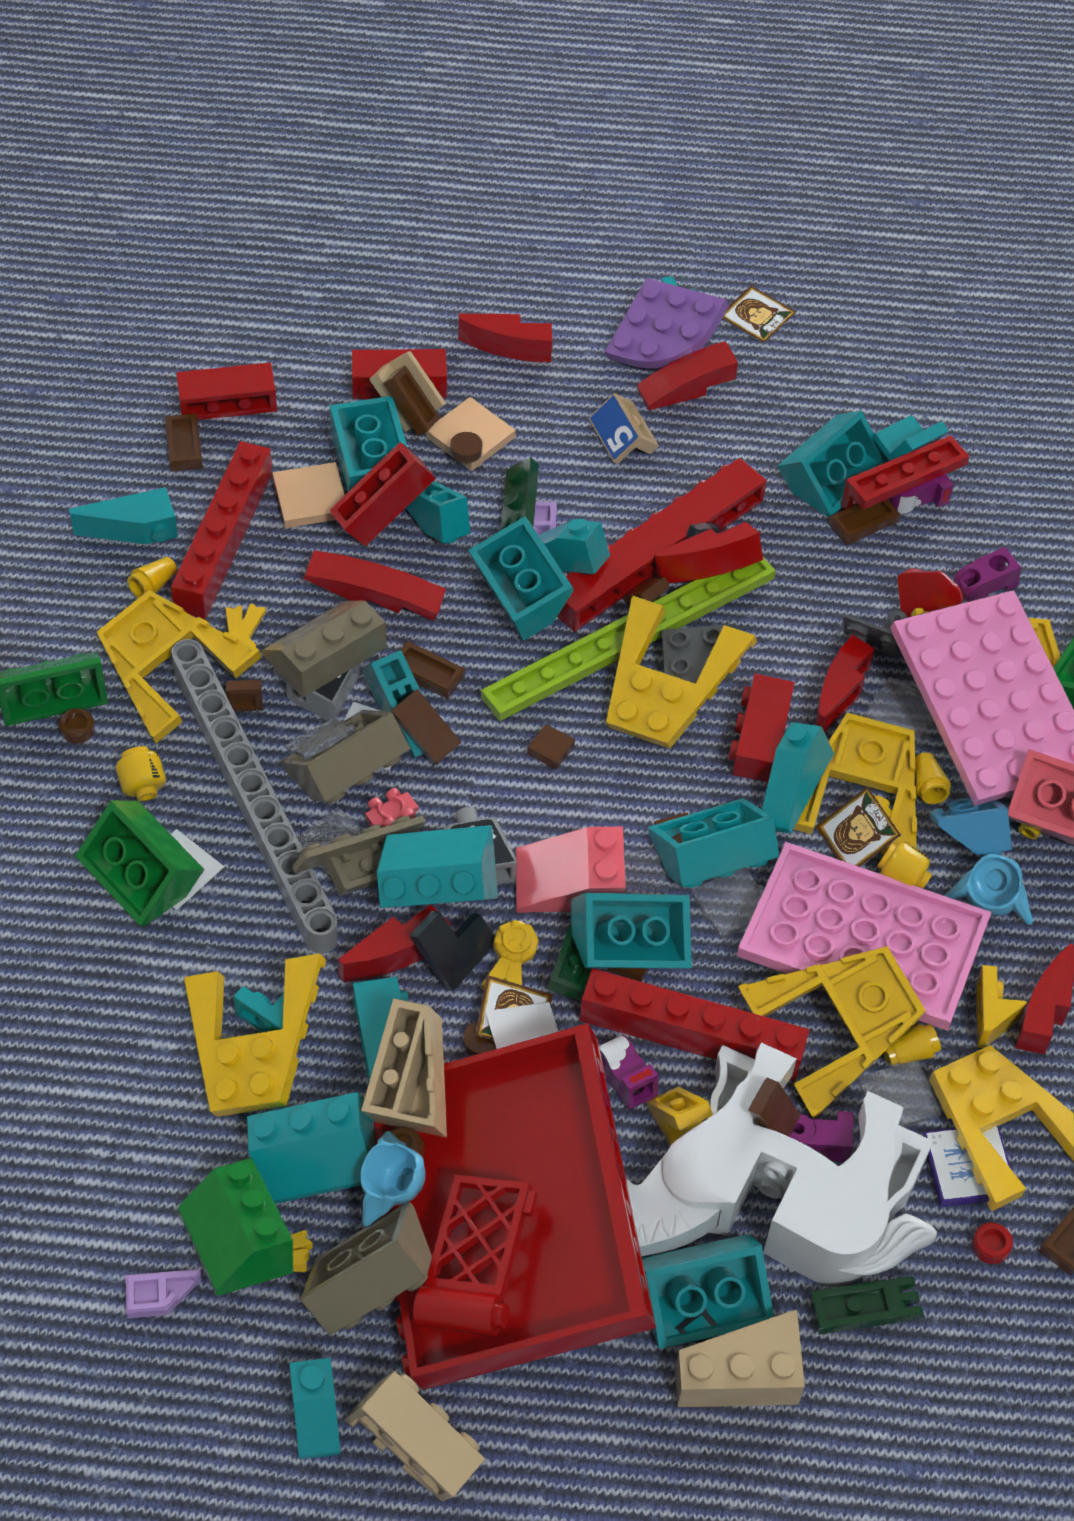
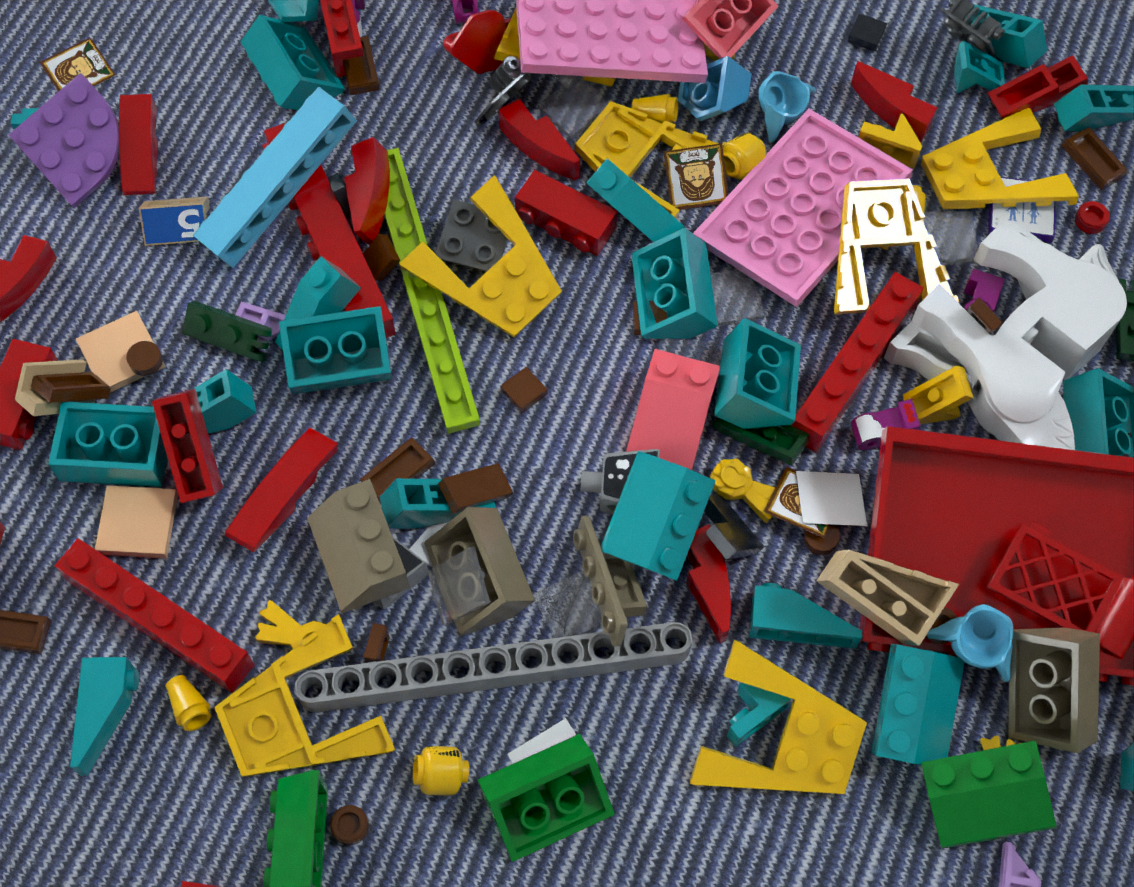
camera: 70 degrees left, 10 degrees up
coral piece [365,788,419,828] -> none
none -> medium azure brick [193,87,357,268]

